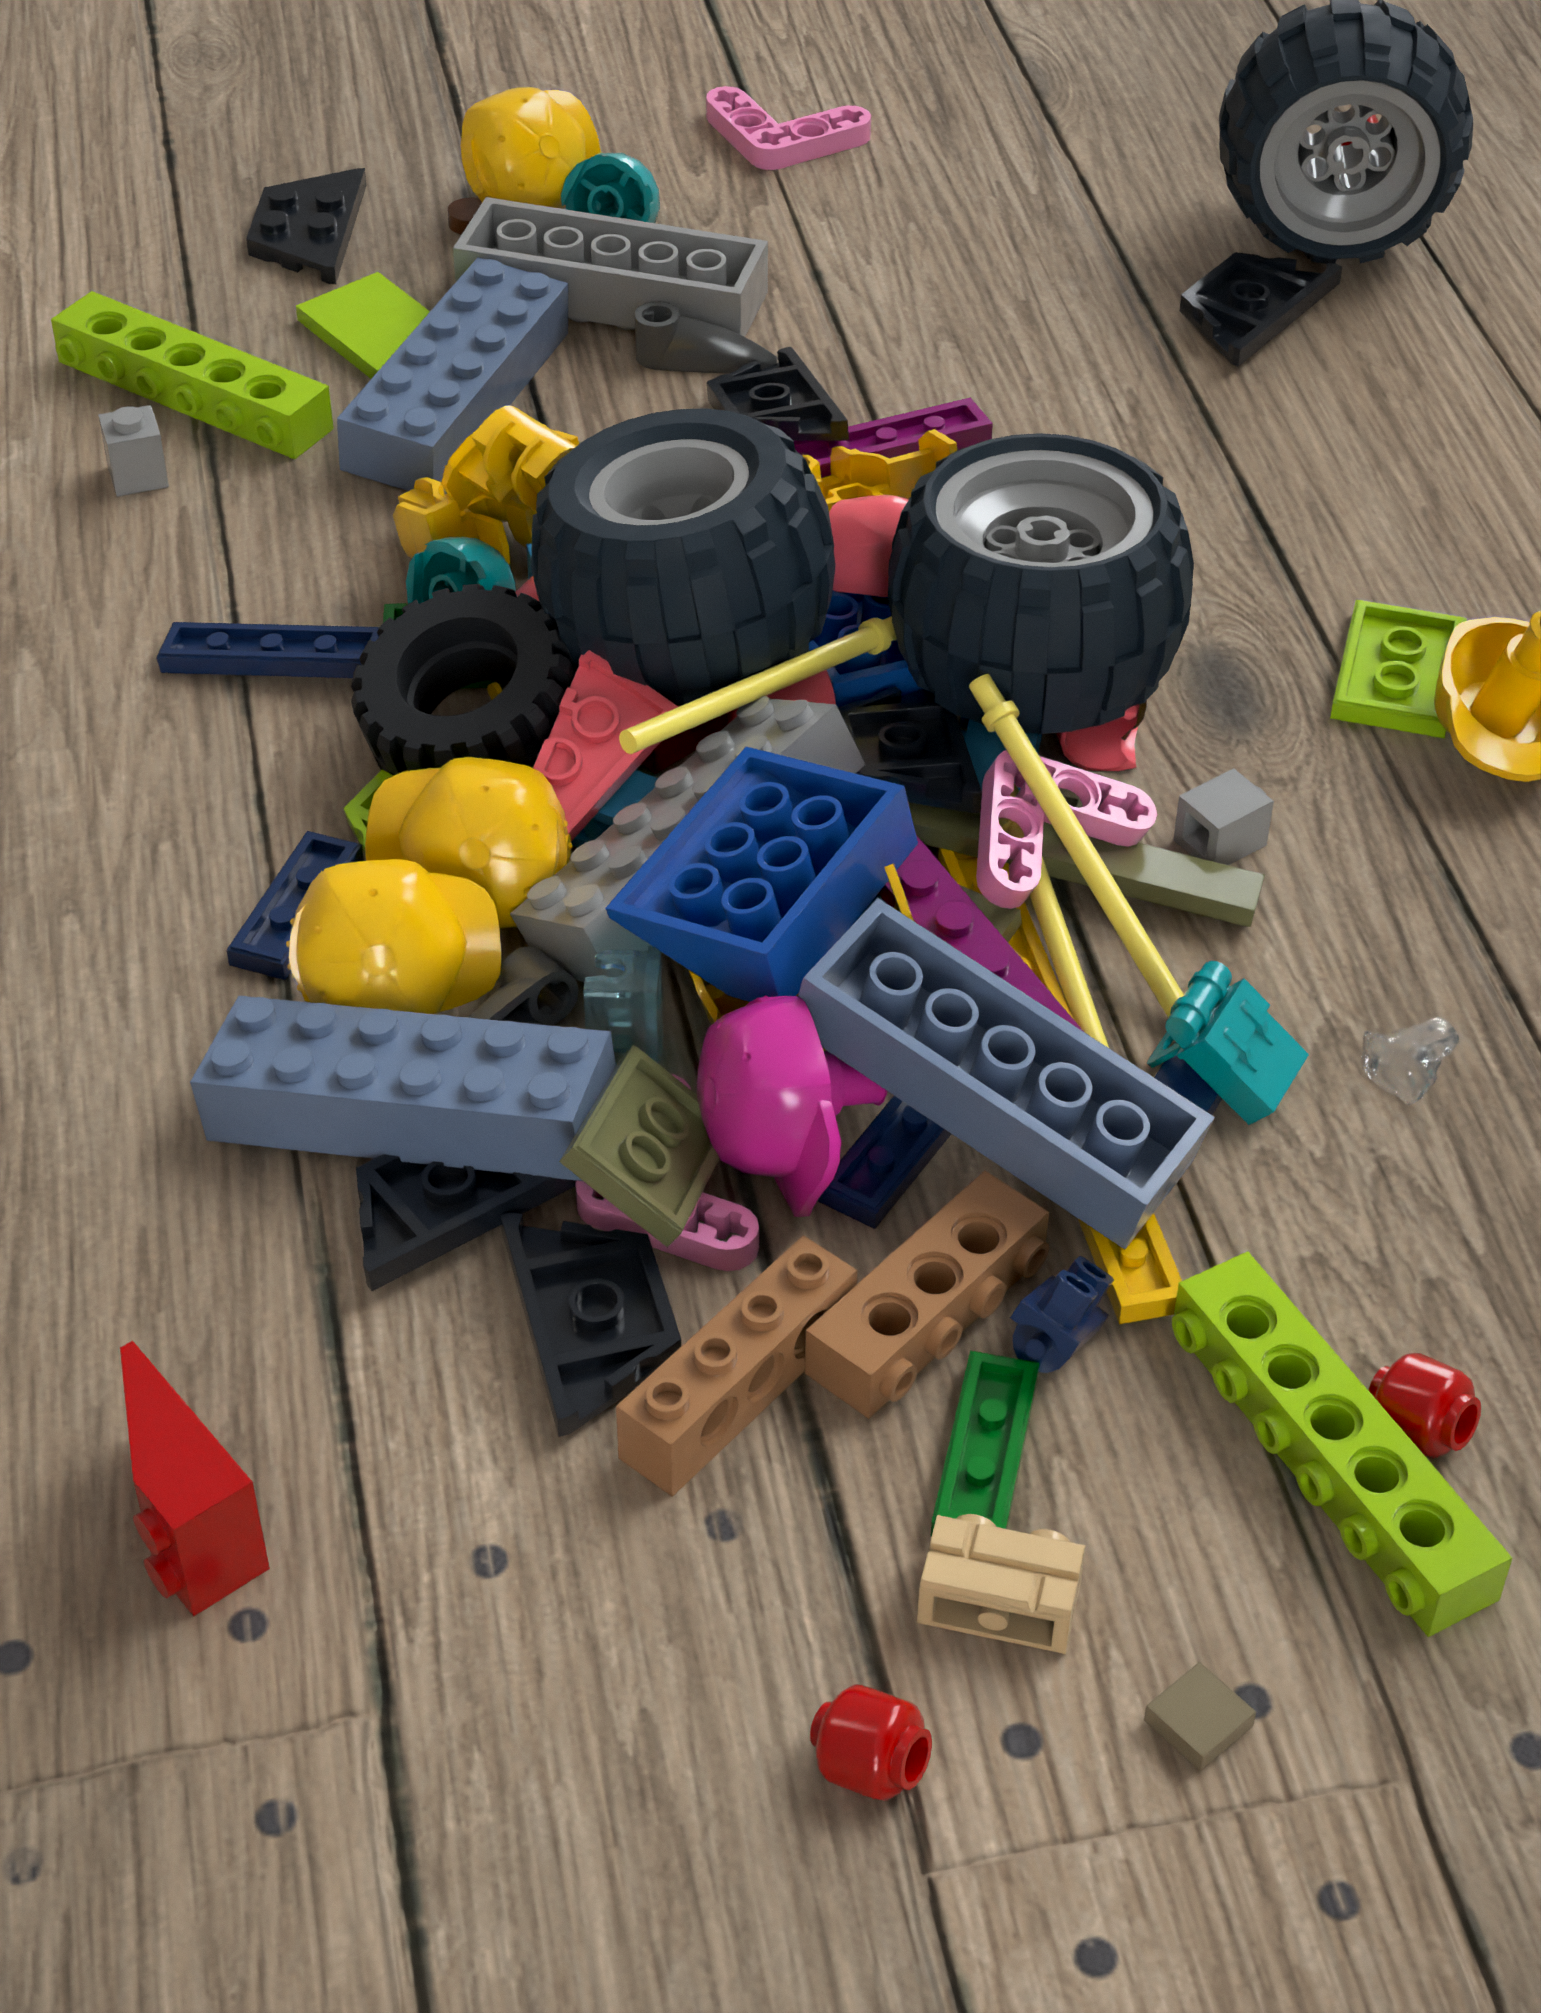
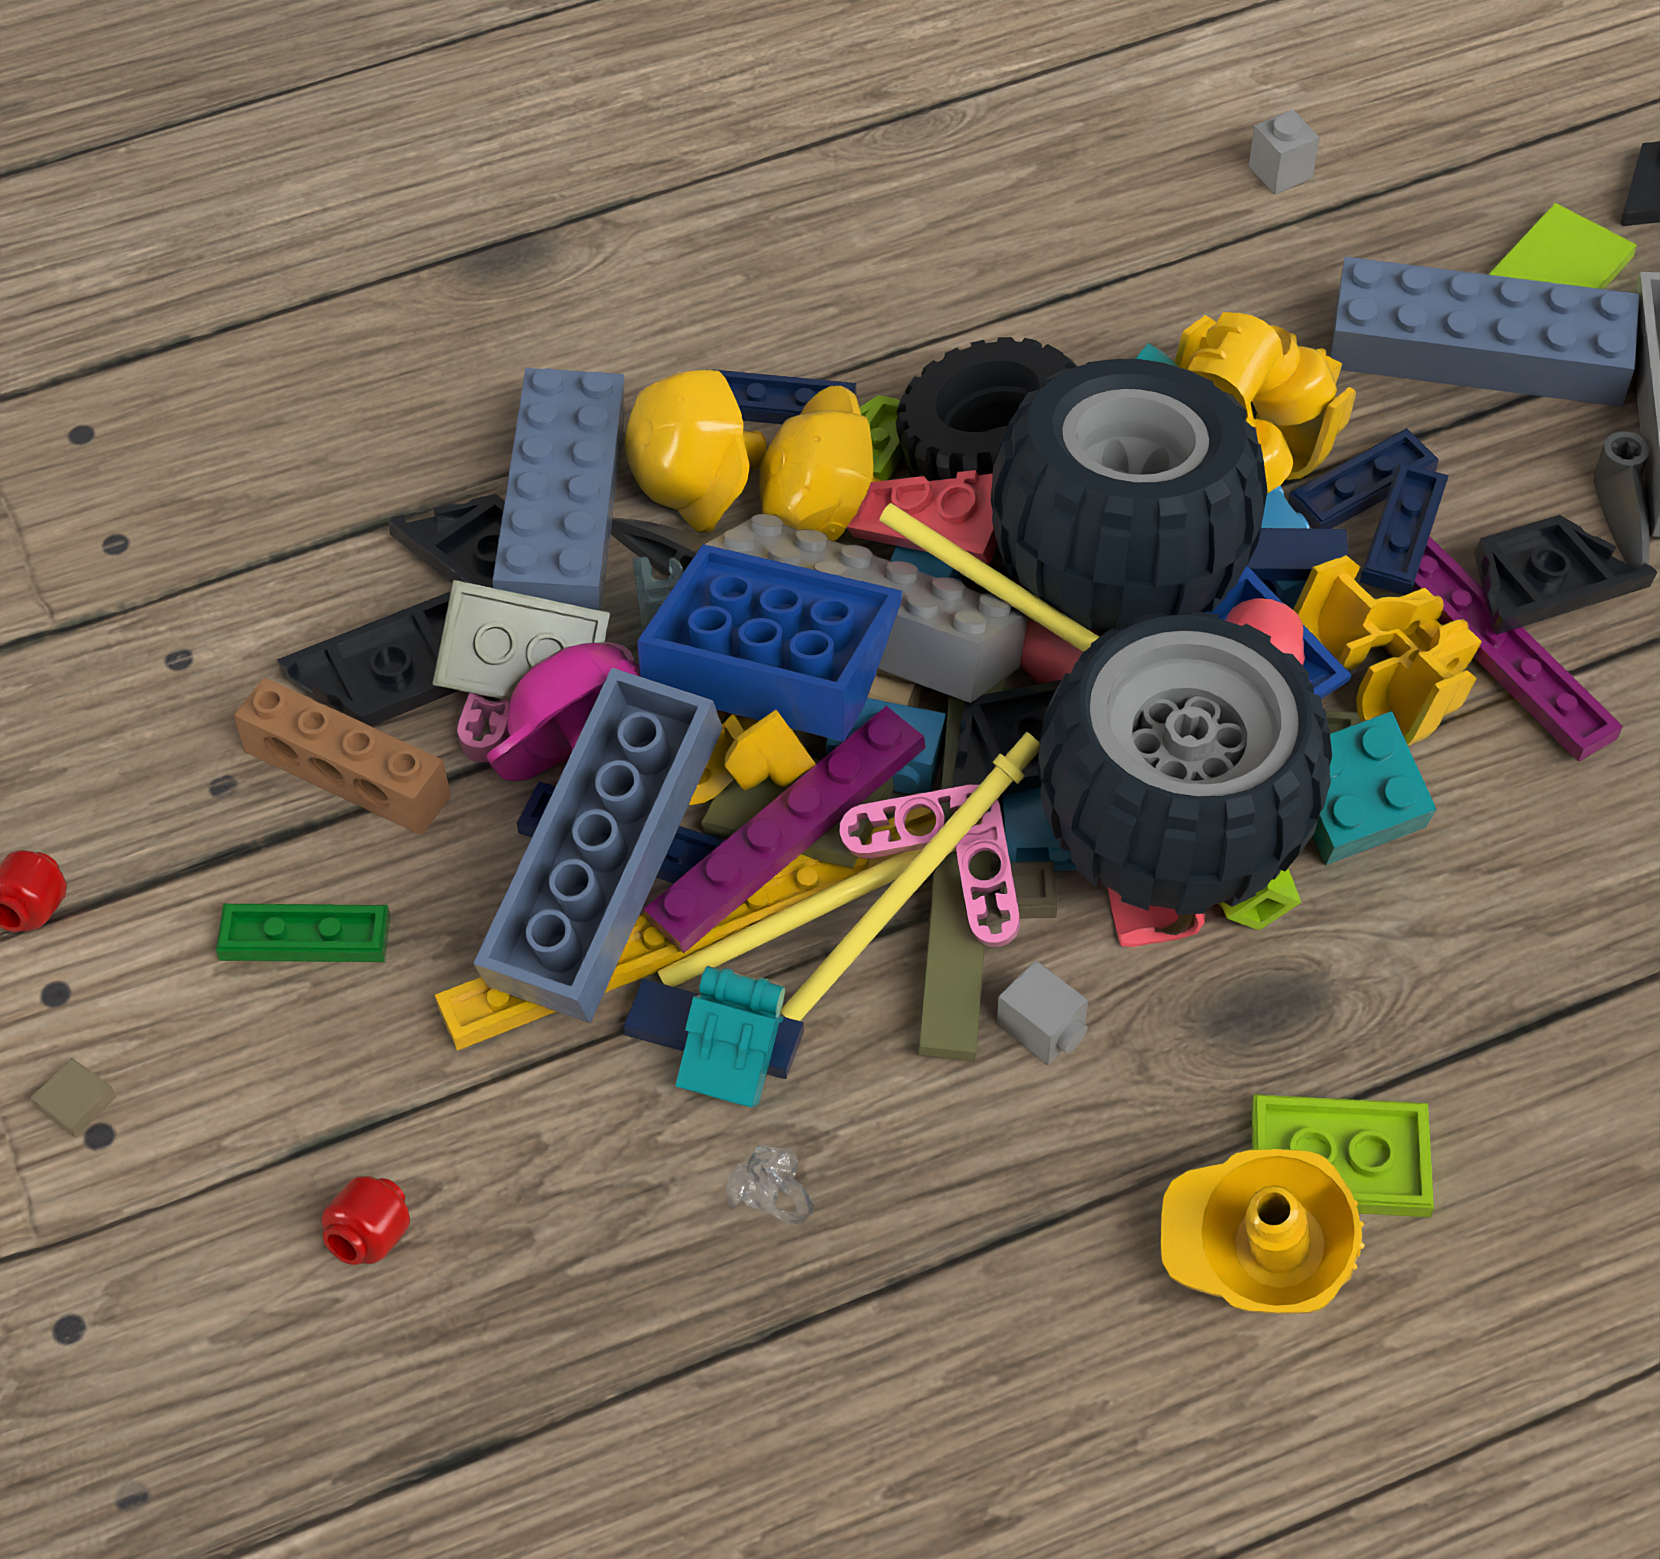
camera: 80 degrees right, 10 degrees up
lime brick [51,291,334,460] -> none
red slope [120,1341,270,1617] -> none
dark blue tile [156,622,379,678] -> none
medium nougat brick [805,1170,1049,1419] -> none
tan brick [917,1514,1086,1654] -> none
dark blue hips [1010,1256,1114,1373] -> none
lime brick [1172,1251,1513,1637] -> none

